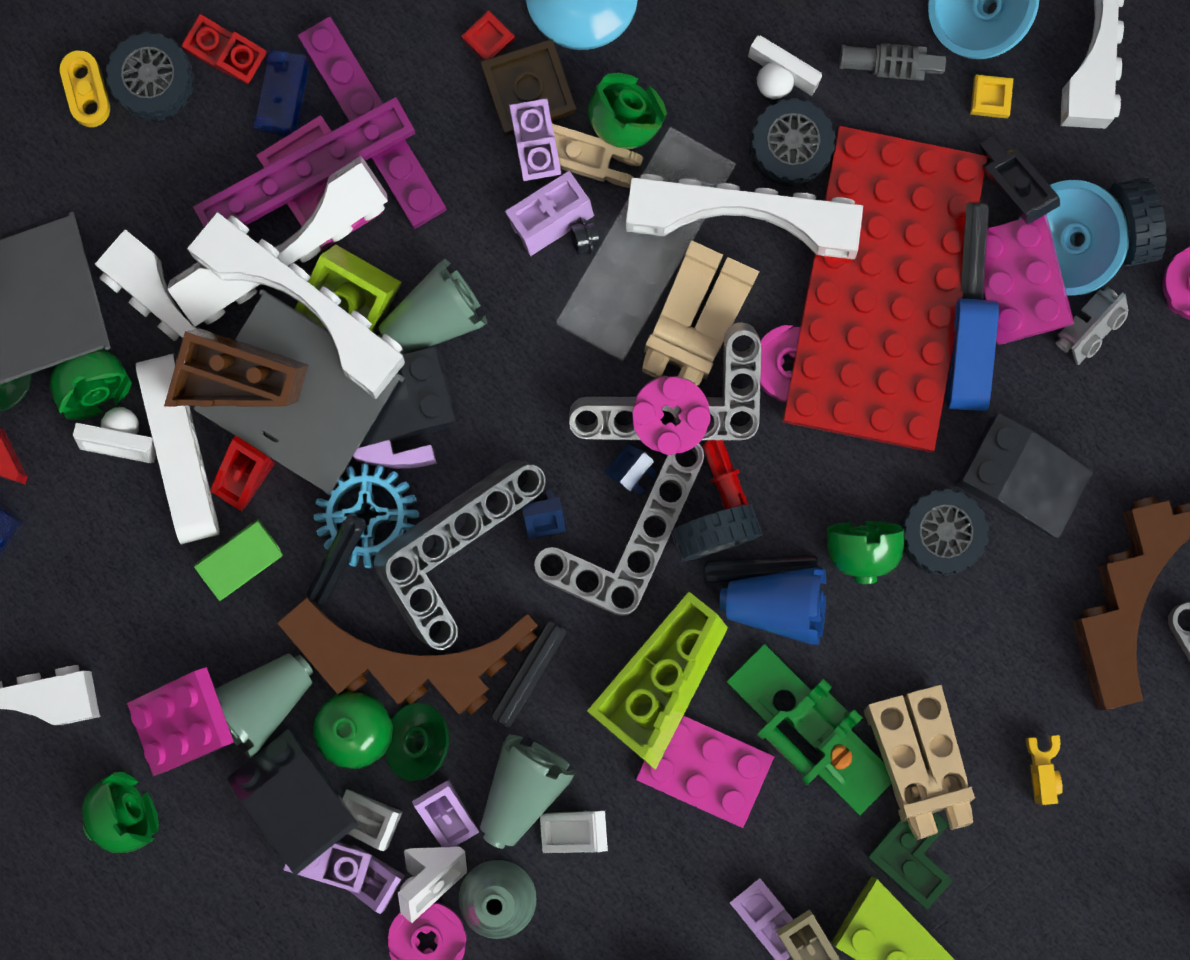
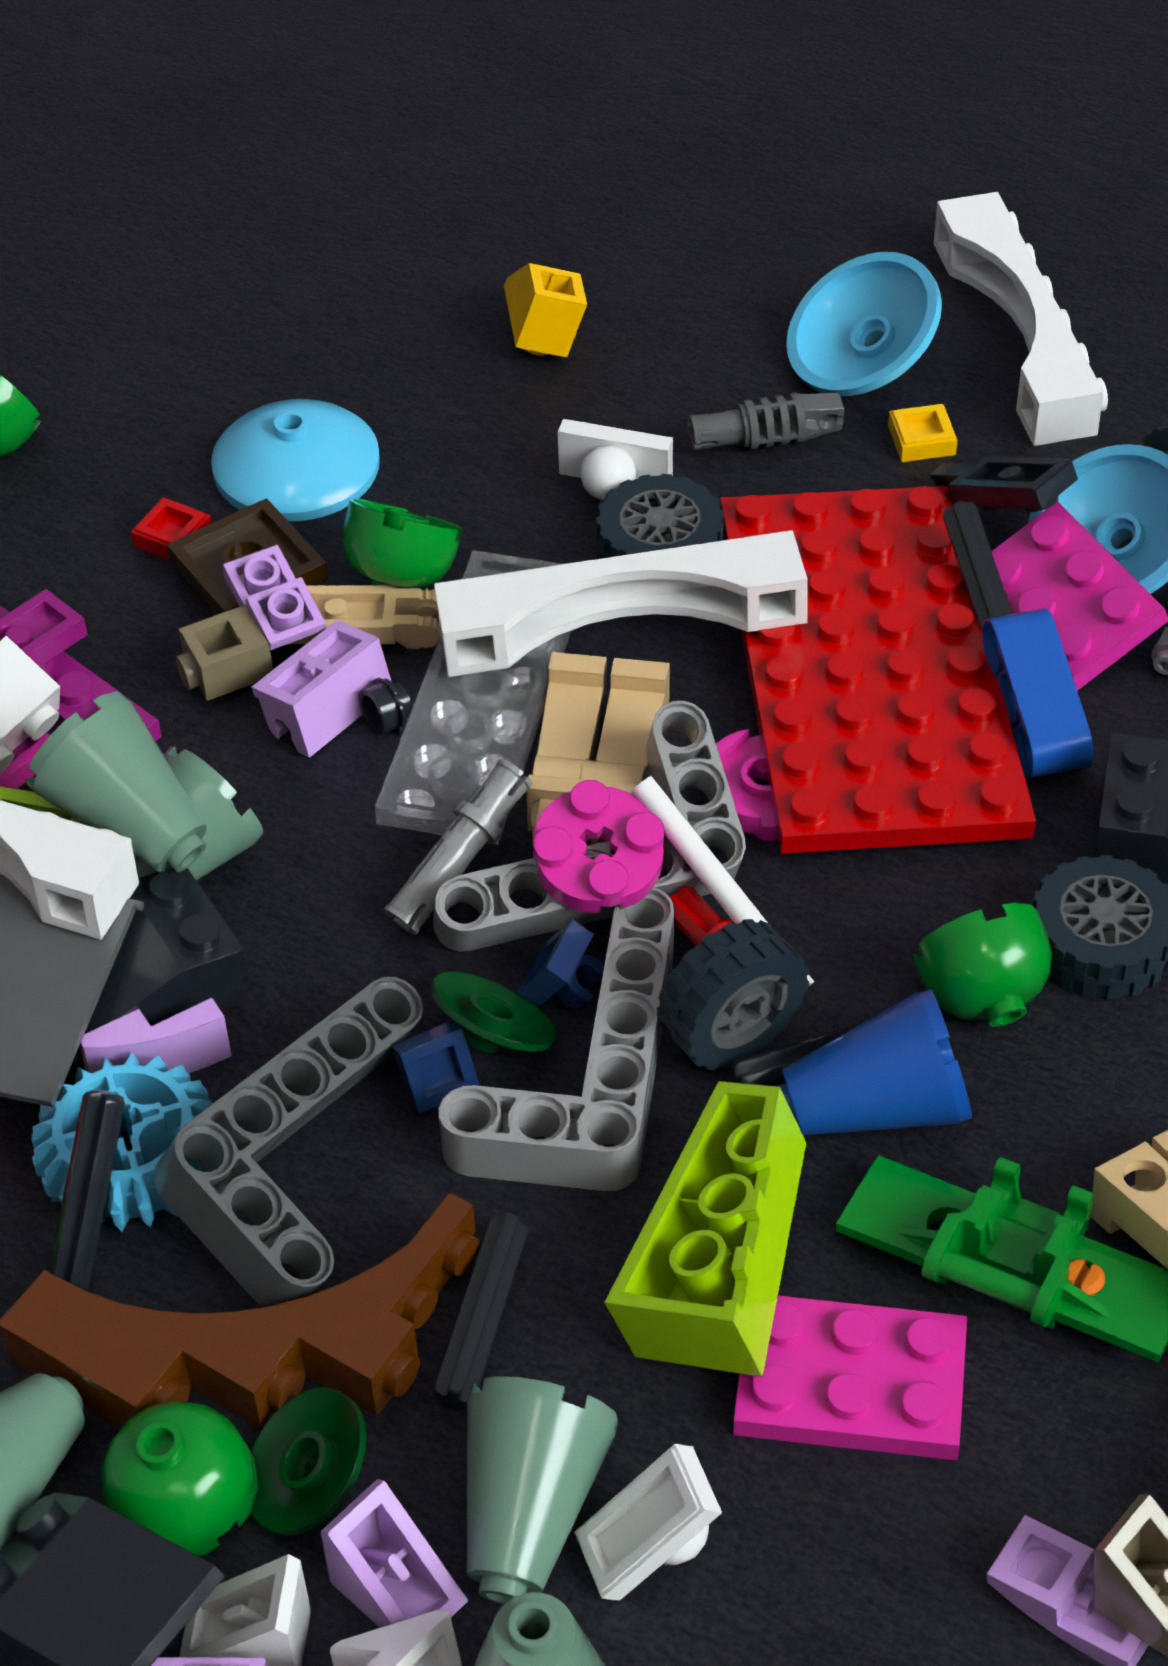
camera: 10 degrees left, 35 degrees down
none -> sand green cone [26,691,207,873]
none -> dark tan brick [175,605,273,701]
none -> light grey pin [383,759,532,935]
none -> dark green dish [430,972,556,1053]
none -> white bar [631,776,814,986]

